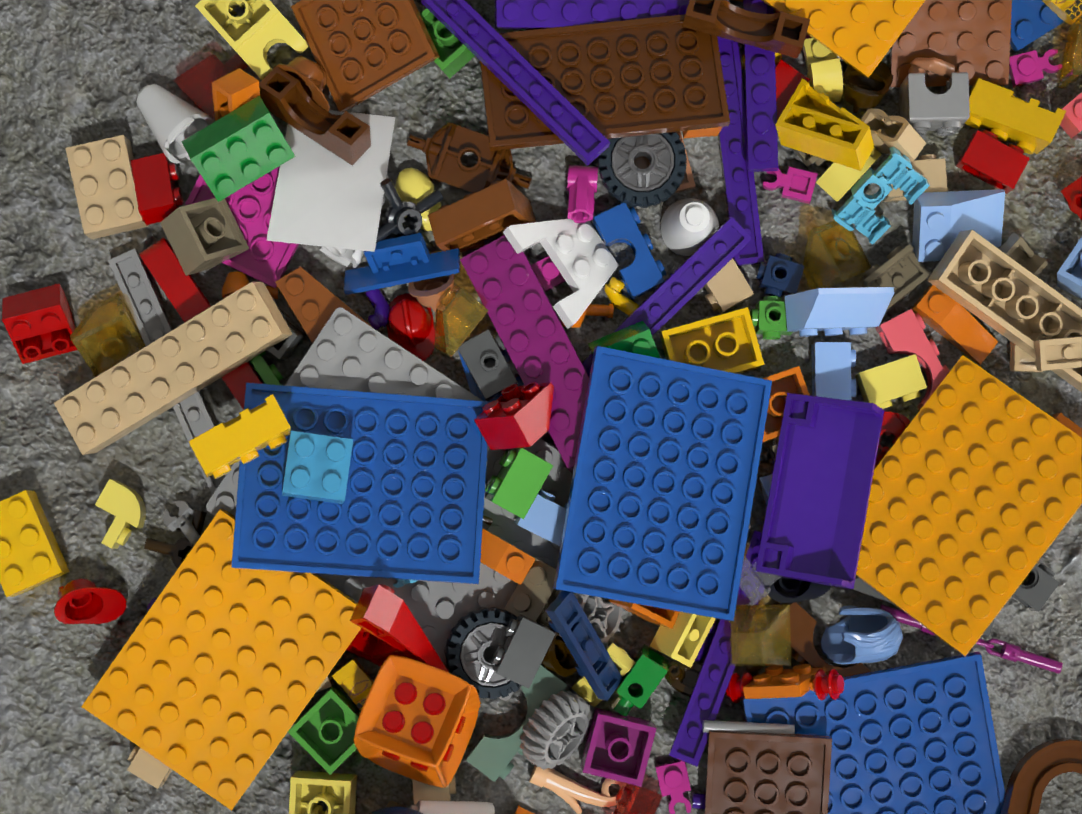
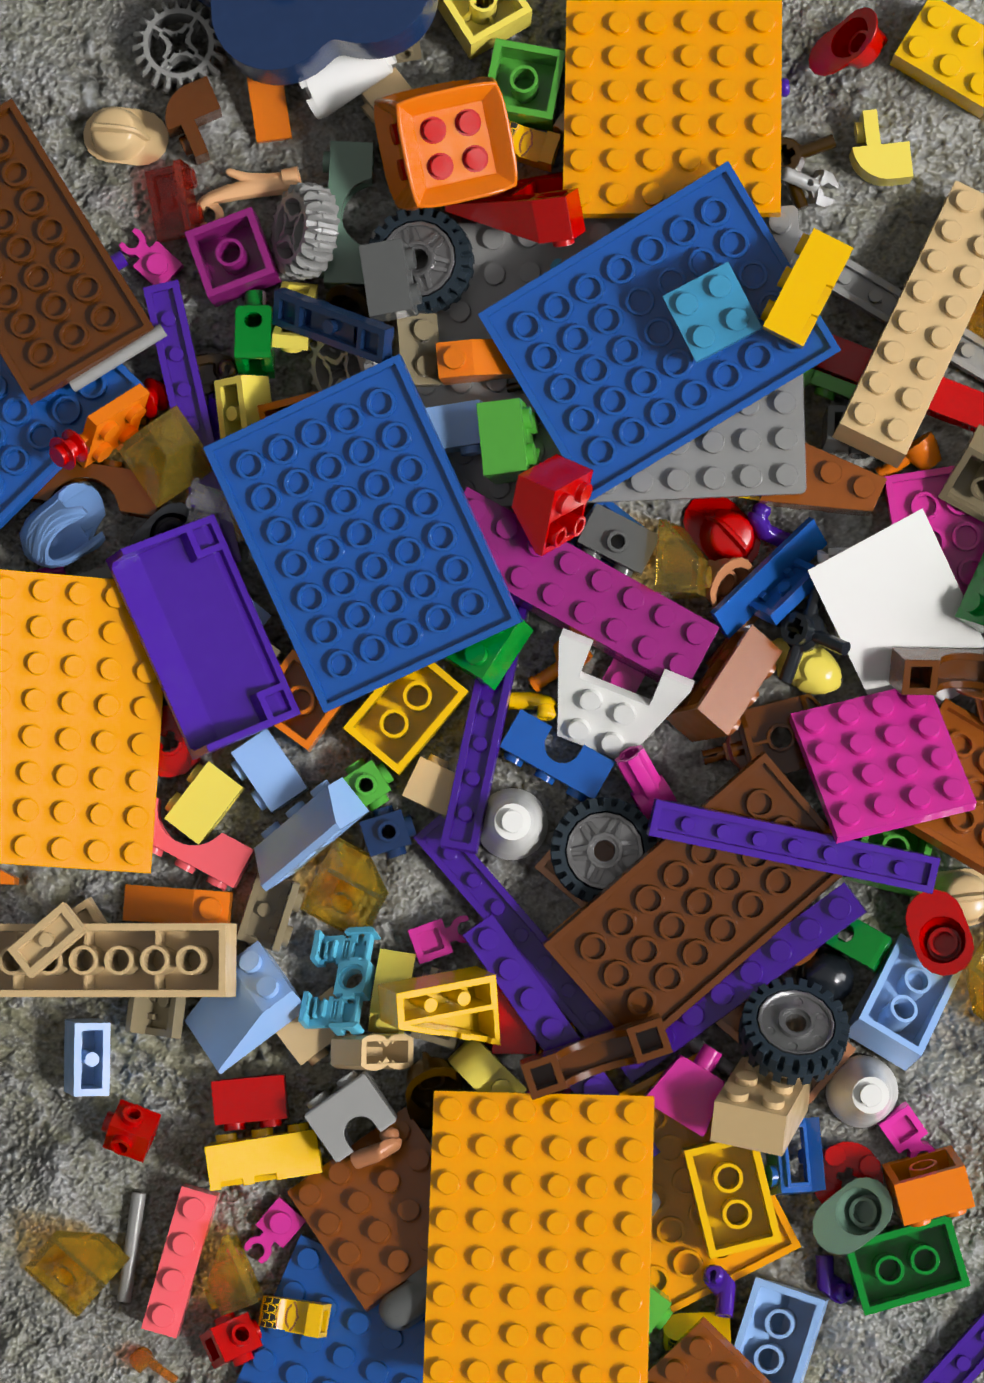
camera: 145 degrees right, 0 degrees up
none -> dark pink plate [790,689,977,844]

